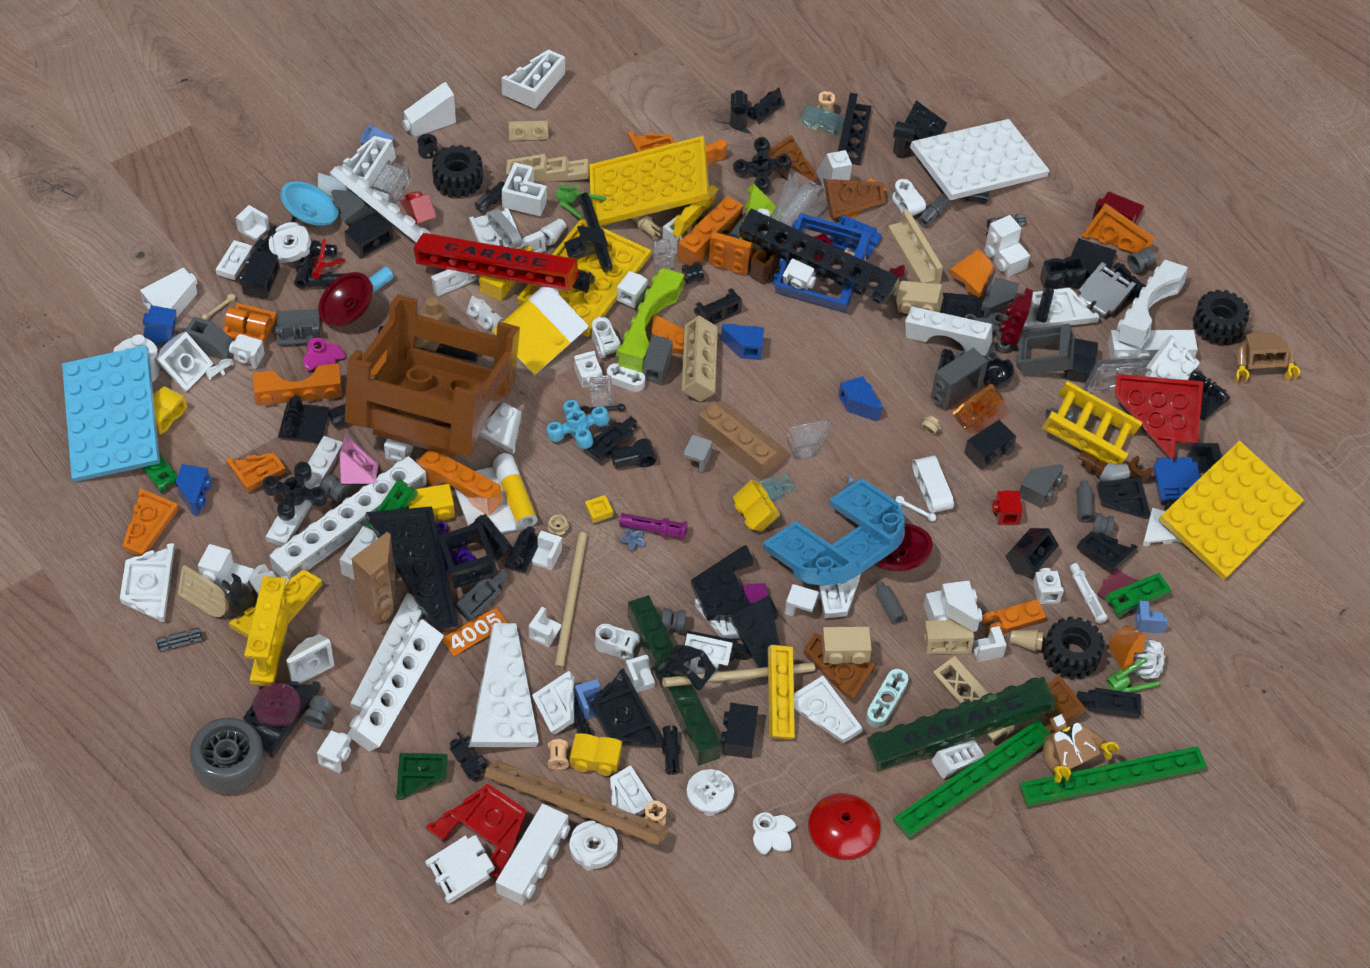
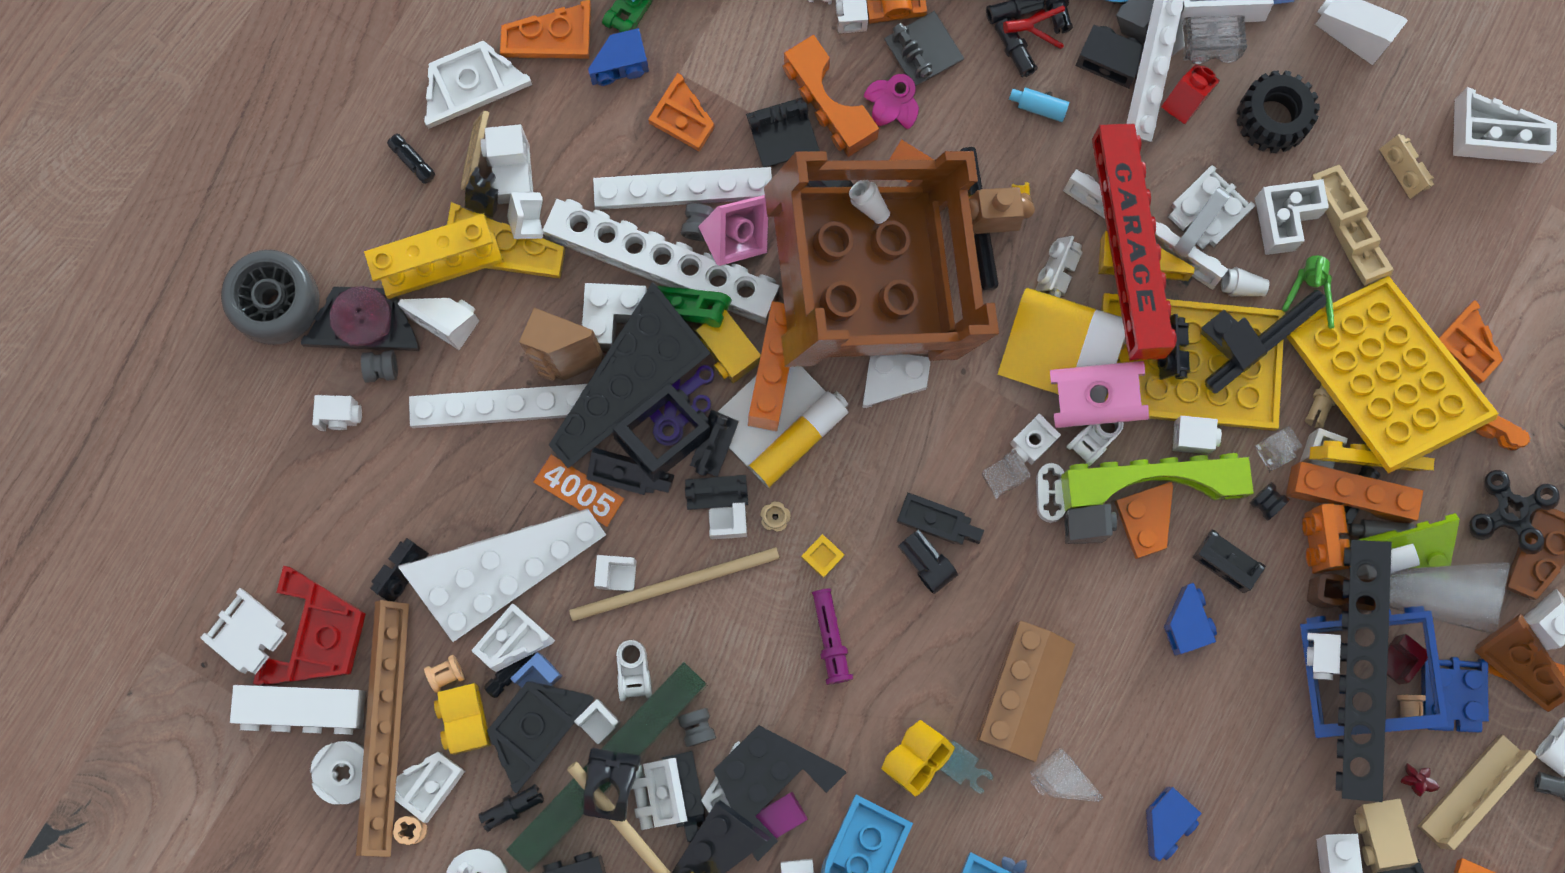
camera: 70 degrees right, 25 degrees up
black gear [262,462,327,521] -> none
dark red dish [318,272,373,327] -> none
white brick [347,619,444,752] -> none
dark green wing [396,753,448,800] -> none
black wheel [417,134,438,159] -> none
black axle [475,181,505,212] -> none
medium azure gear [546,400,609,449] -> none
black hinge [581,403,625,414] -> none
sand blue plant [619,528,646,552] -> none
tan brick [682,316,718,402] -> none
light grey panel [684,435,713,473] -> none
none -> white cone [849,180,890,224]
none -> bright pink piece [1050,361,1149,428]

